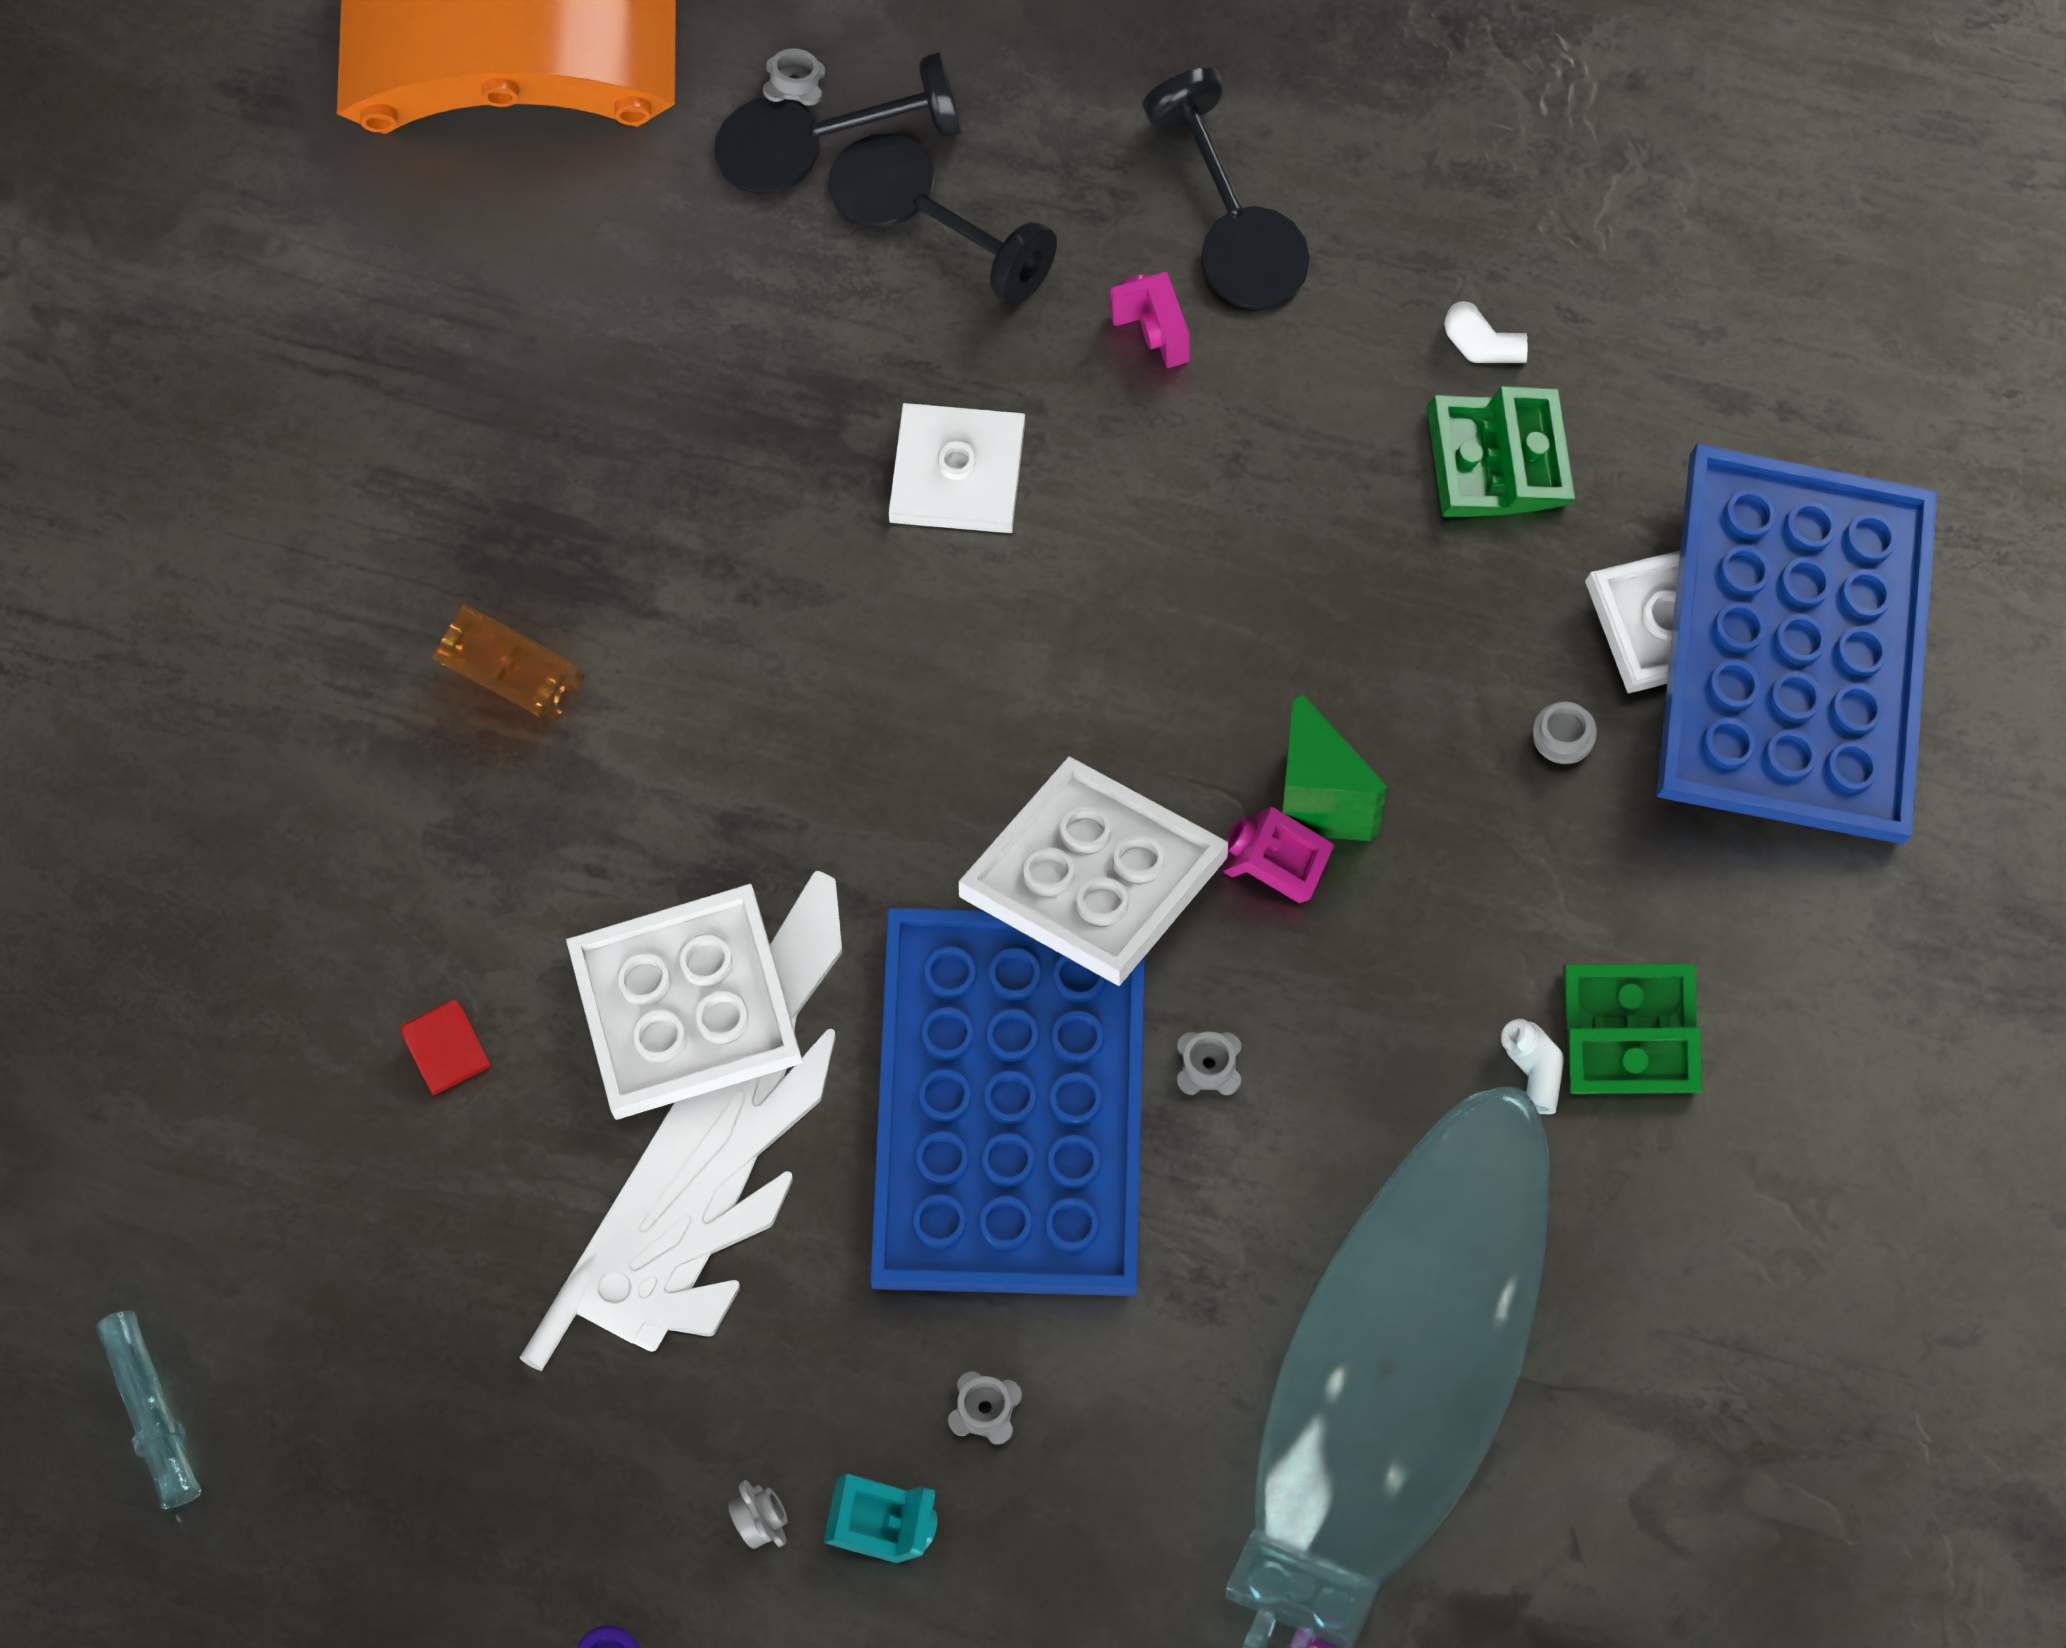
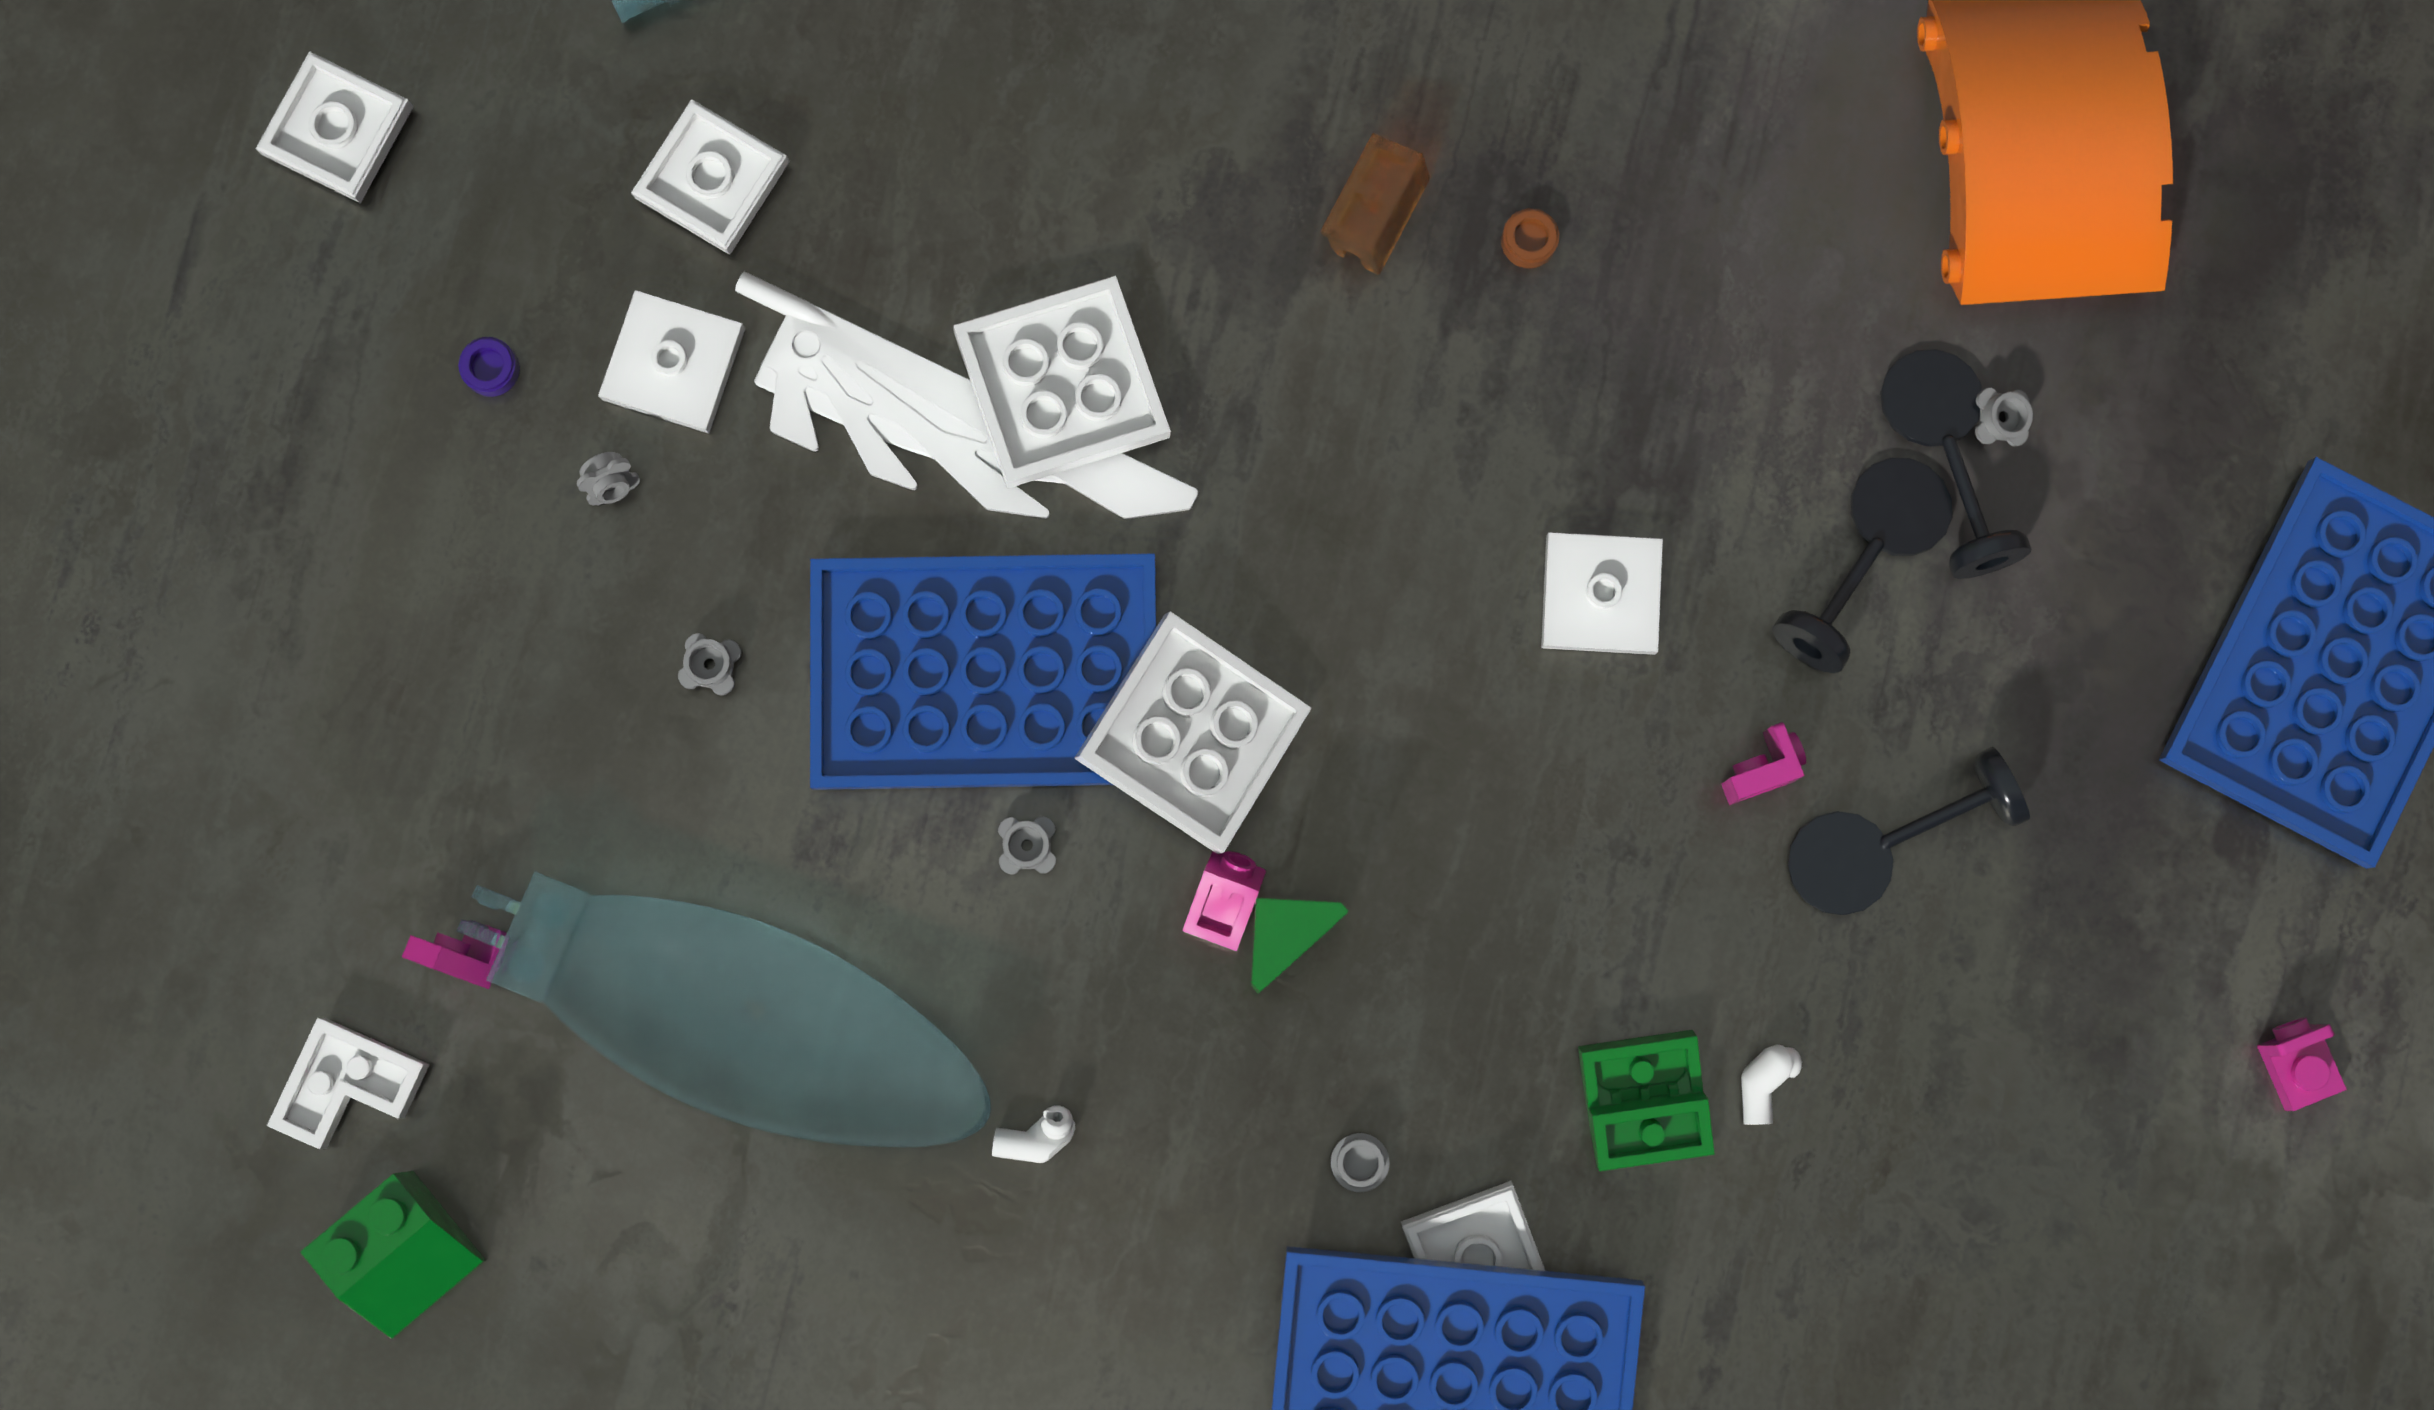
camera: 85 degrees right, 15 degrees up
red slope [399,999,491,1096] -> none
teal bracket [823,1474,937,1563] -> none
green slope [1563,964,1702,1094] -> none
none -> white plate [598,290,745,434]
none -> white plate [631,99,790,255]
none -> dark orange tile [1501,208,1559,268]

